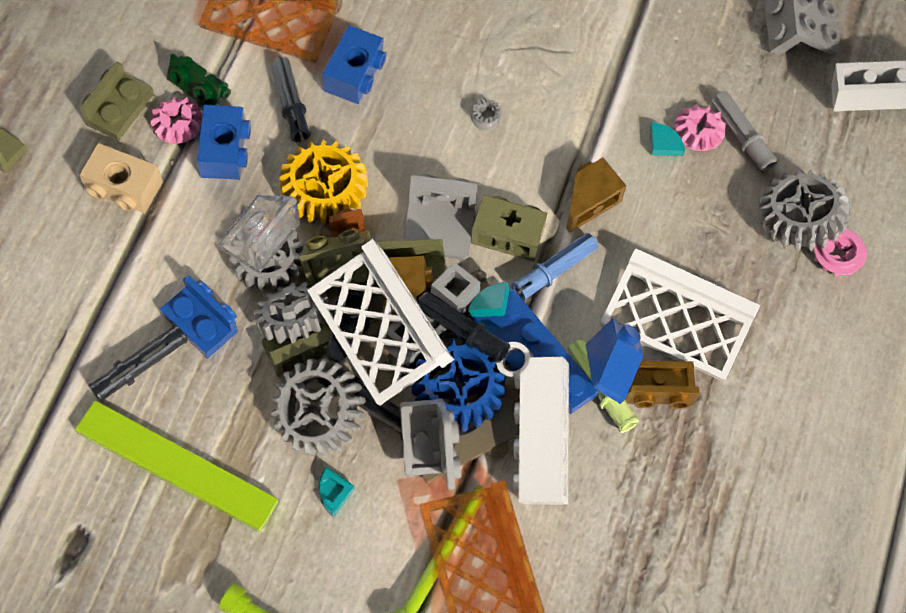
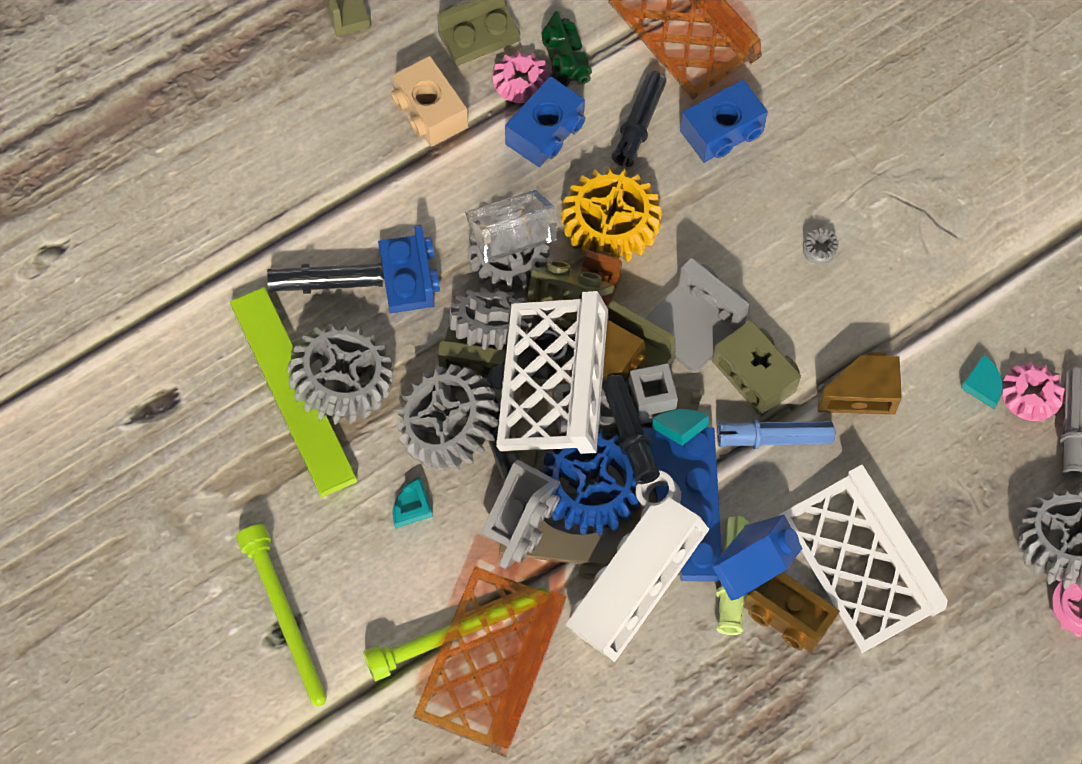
camera: 40 degrees right, 0 degrees up
none -> light grey gear [287,323,393,424]

